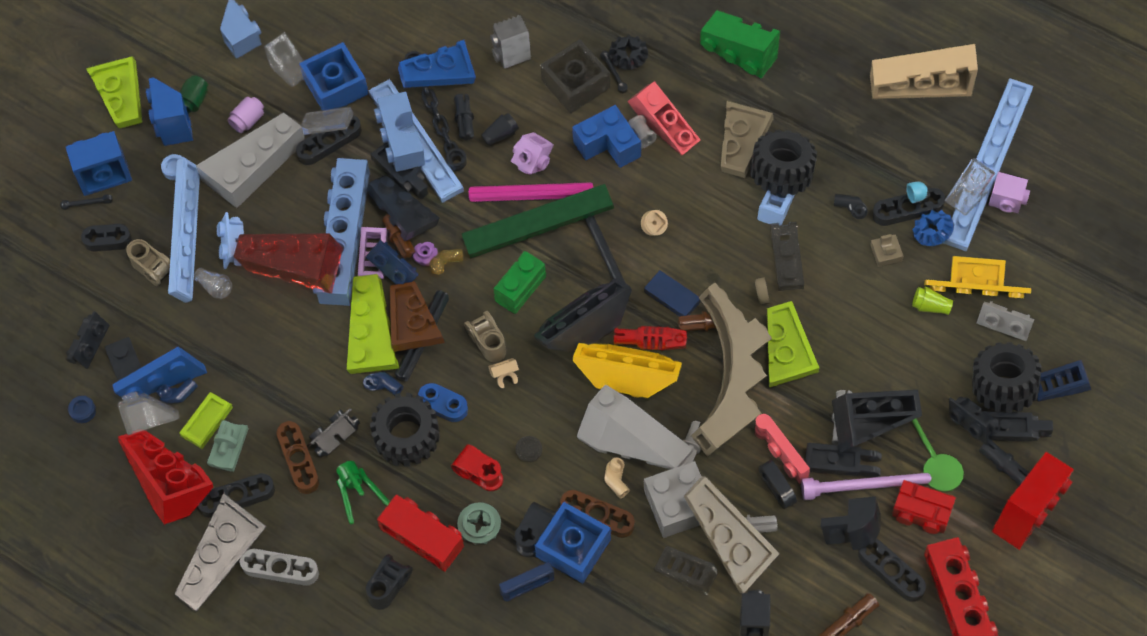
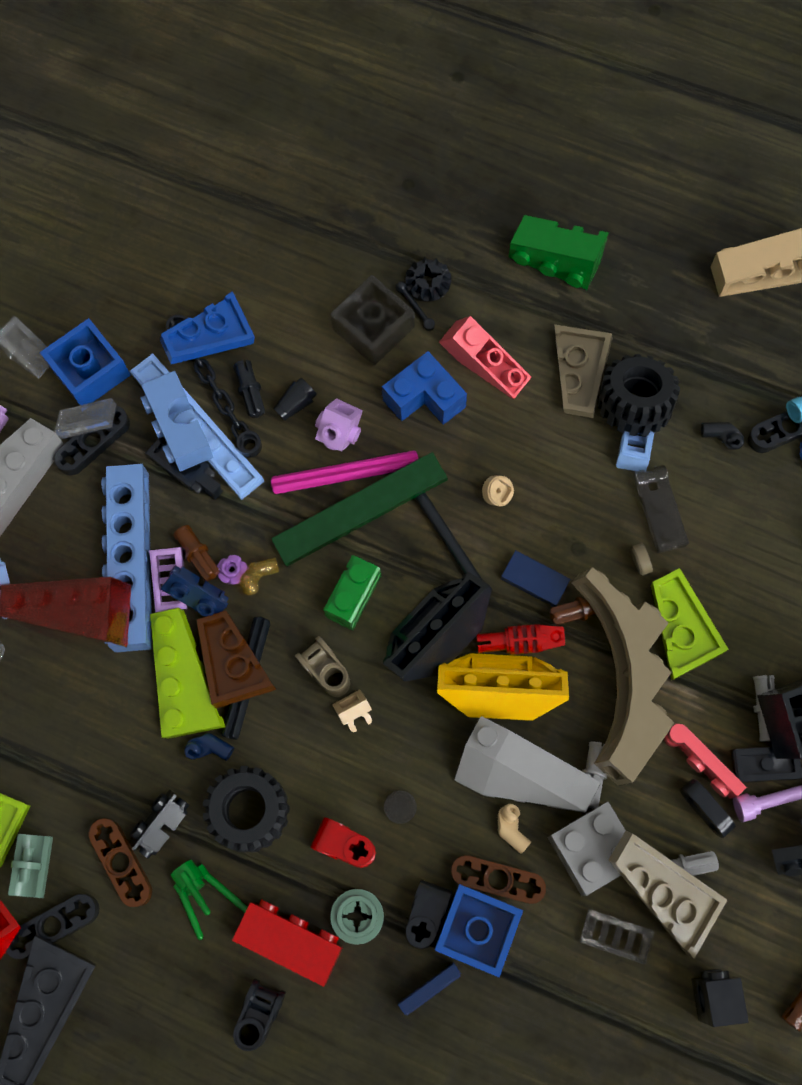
camera: 10 degrees left, 10 degrees up
light grey beam [240,549,319,585] -> none
black wing [366,175,440,241] -> none
blue plate [418,383,468,422] -> none
flat silver brick [490,15,531,69] -> none
light grey bush [628,115,657,149] -> none
dark tan tile [870,234,904,267] -> none

